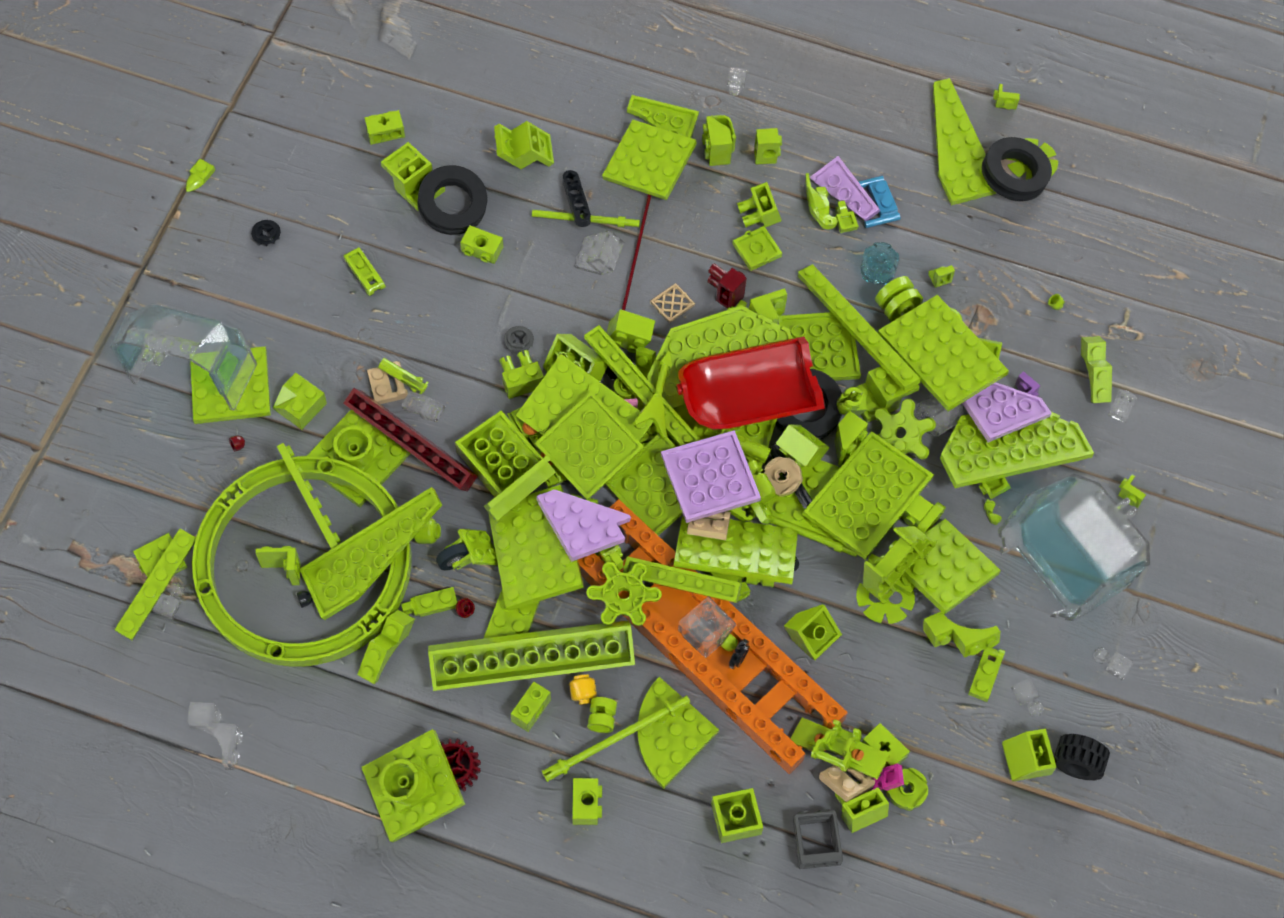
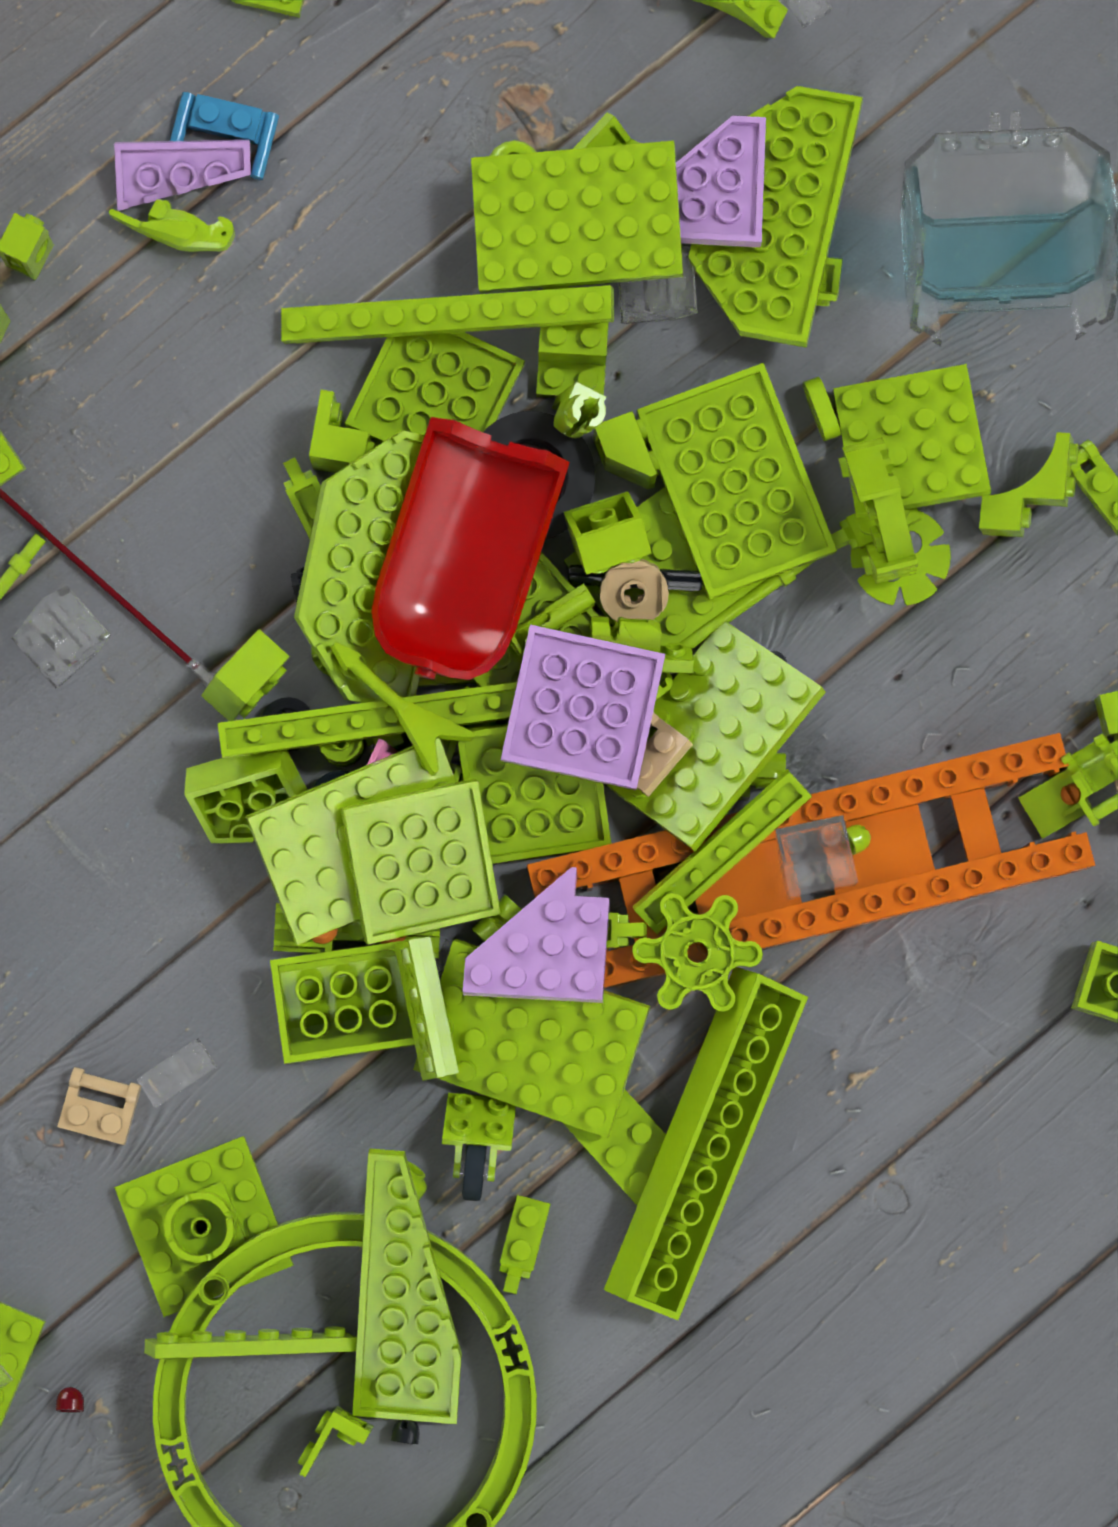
camera: 60 degrees left, 20 degrees up
lime slope [273,372,327,430] -> none
dark red brick [343,388,478,492] -> none
lime arch [357,610,415,684] -> none
lime piece [362,729,465,843] -> none
lime piece [378,358,429,395] -> none
dark red gear [440,738,481,792] -> none
dark red plate [456,598,475,618] -> none
lime brick [499,350,544,399] -> none
dark grey gear [504,326,534,352] -> none
lime brick [511,682,551,732] -> none
lime bar [542,695,690,782] -> none
yellow head [569,674,597,705] -> none
lime brick [573,778,602,825] -> none
lime wheel [587,697,617,733] -> none
lime bracket [636,347,656,377] -> none
lime plate [637,677,719,789] -> none
tan window [650,283,695,323] -> none
dark red brick [707,263,747,309] -> none
black gear [729,639,750,670] -> none
lime plate [732,226,782,271] -> none
lime brick [737,182,782,228] -> none
lime slope [784,604,842,660] -> none
lime plate [835,200,859,233] -> none
clear light blue brick [860,242,899,284] -> none
lime plate [874,399,936,460] -> none
lime wheel [875,276,923,322] -> none
lime brick [902,495,934,527] -> none
lime bracket [928,265,955,288] -> none
lime piece [984,499,1002,525] -> none
medium lavender bracket [1015,371,1040,397] -> none
lime bracket [1118,474,1146,508] -> none

